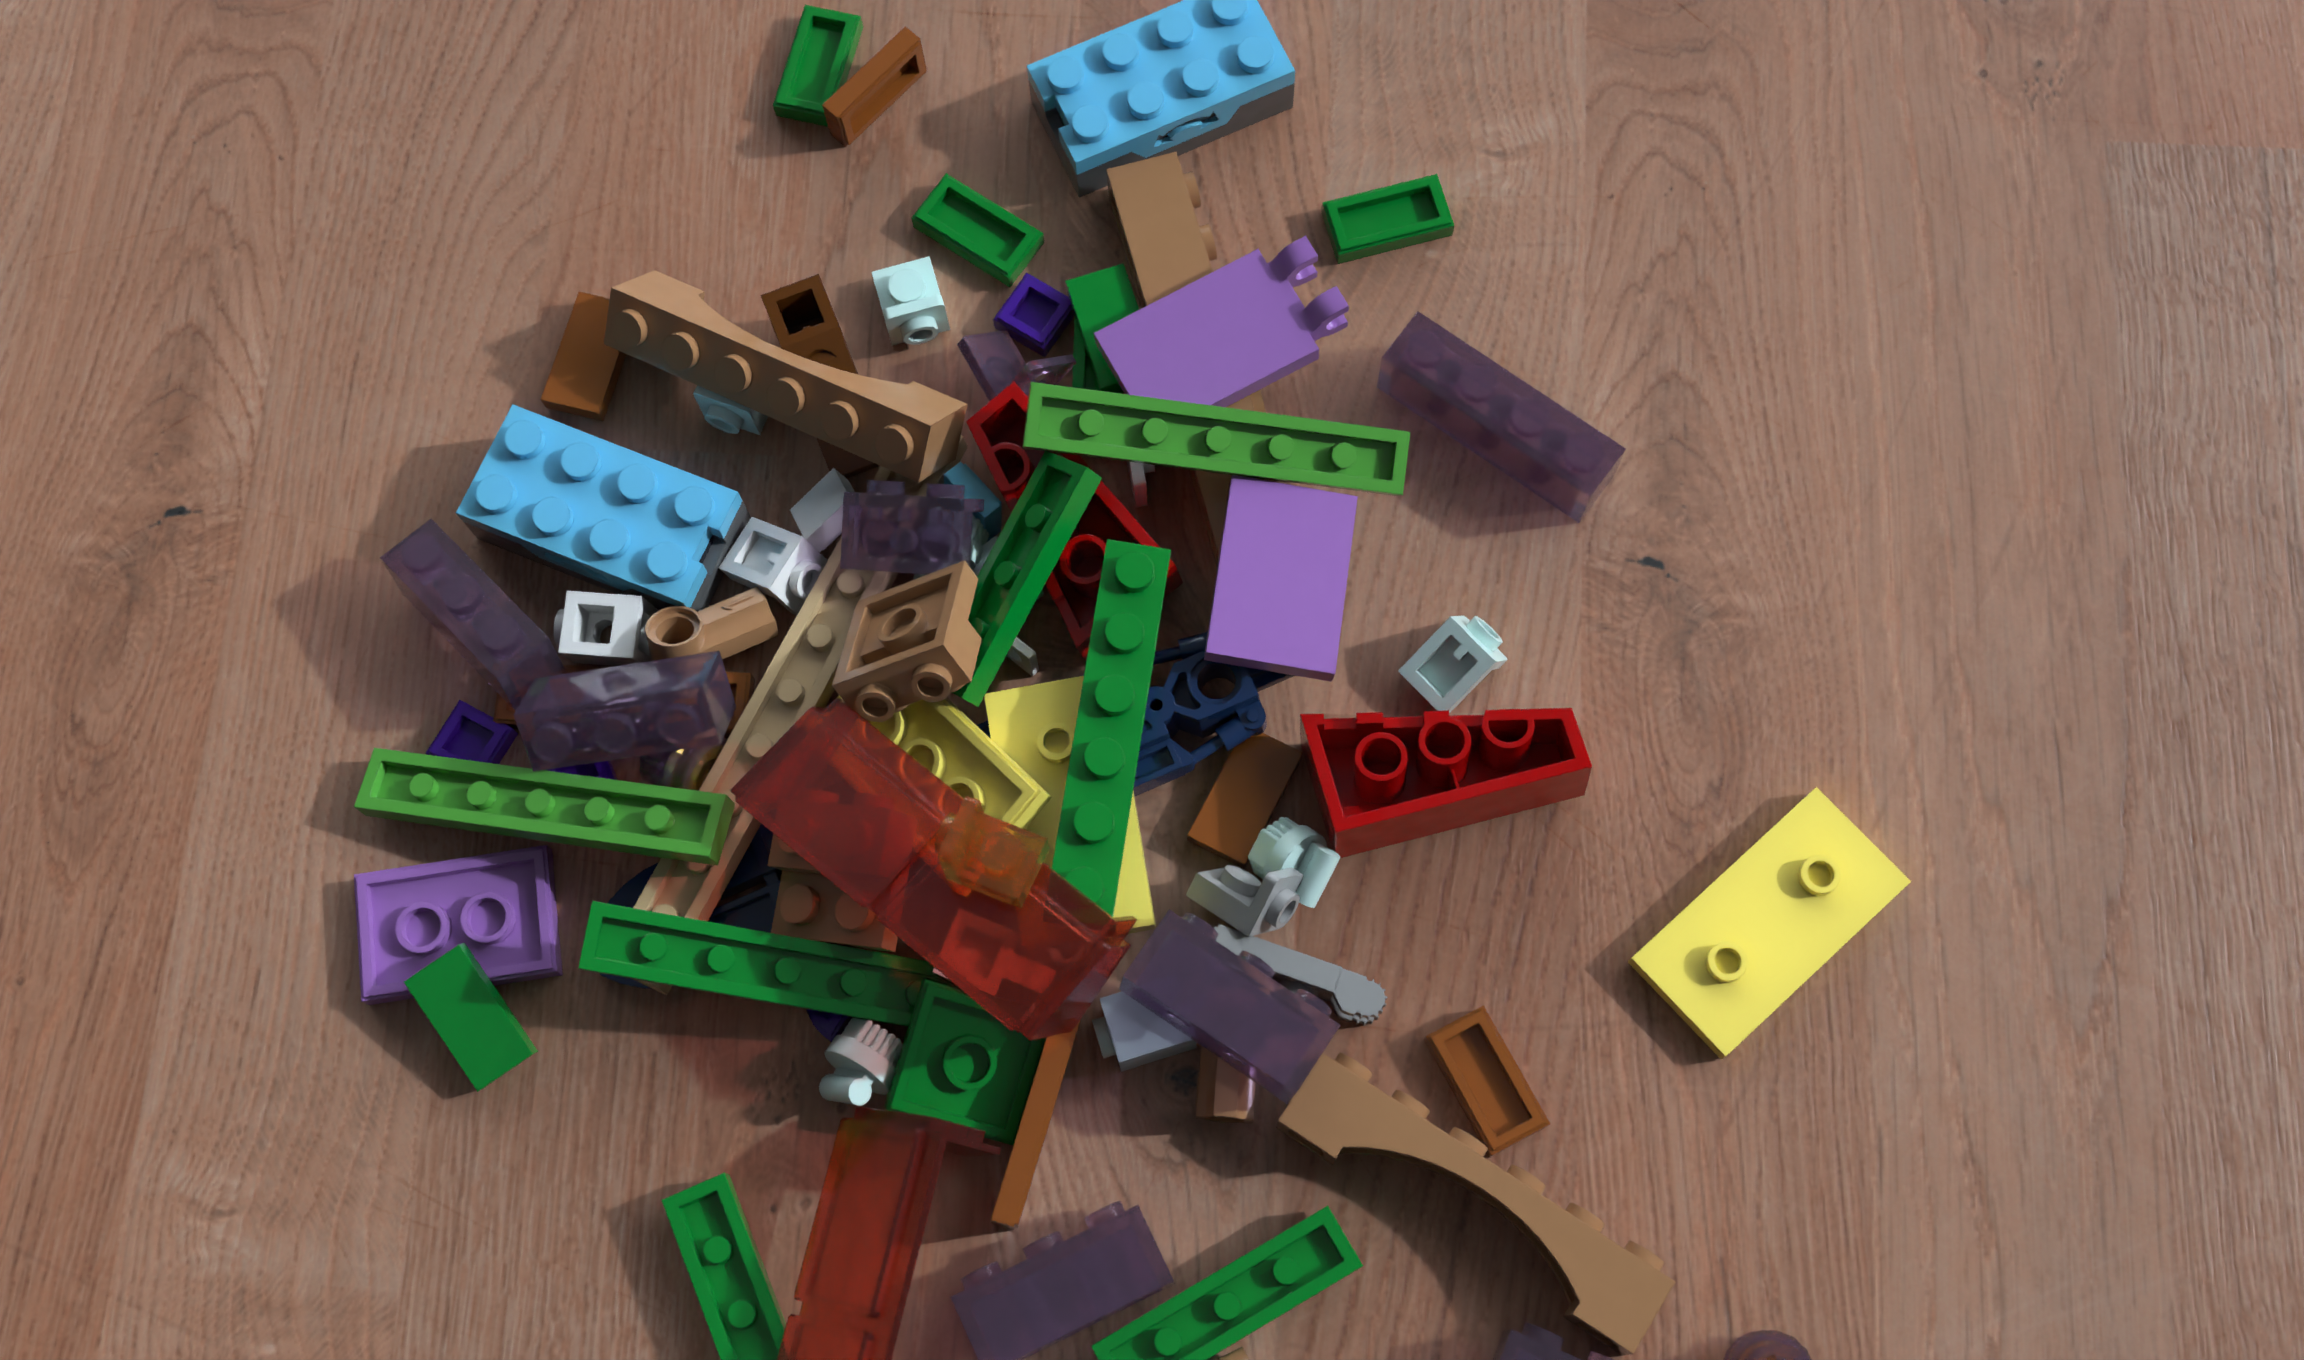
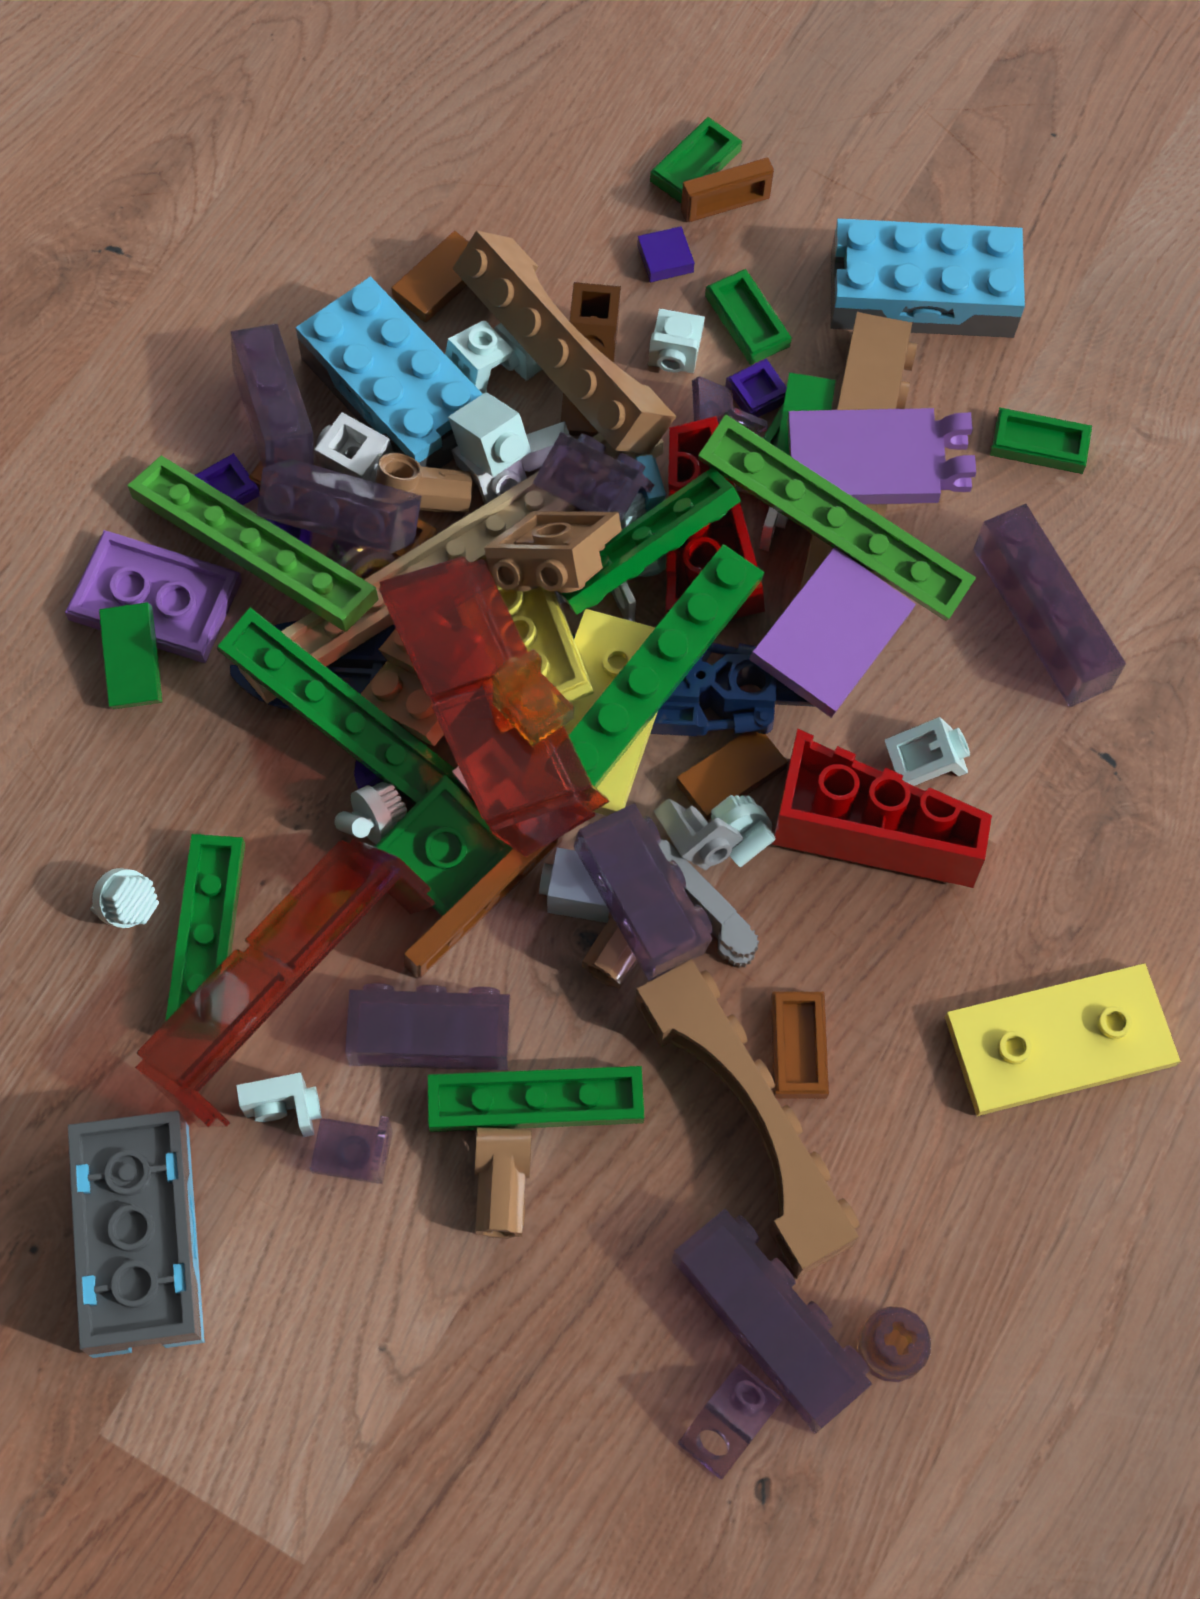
camera: 20 degrees right, 5 degrees down
none -> light aqua piece [90,868,159,928]
none -> light aqua bracket [445,321,513,394]
none -> light aqua brick [448,392,531,477]
none -> dark purple tile [637,226,695,283]

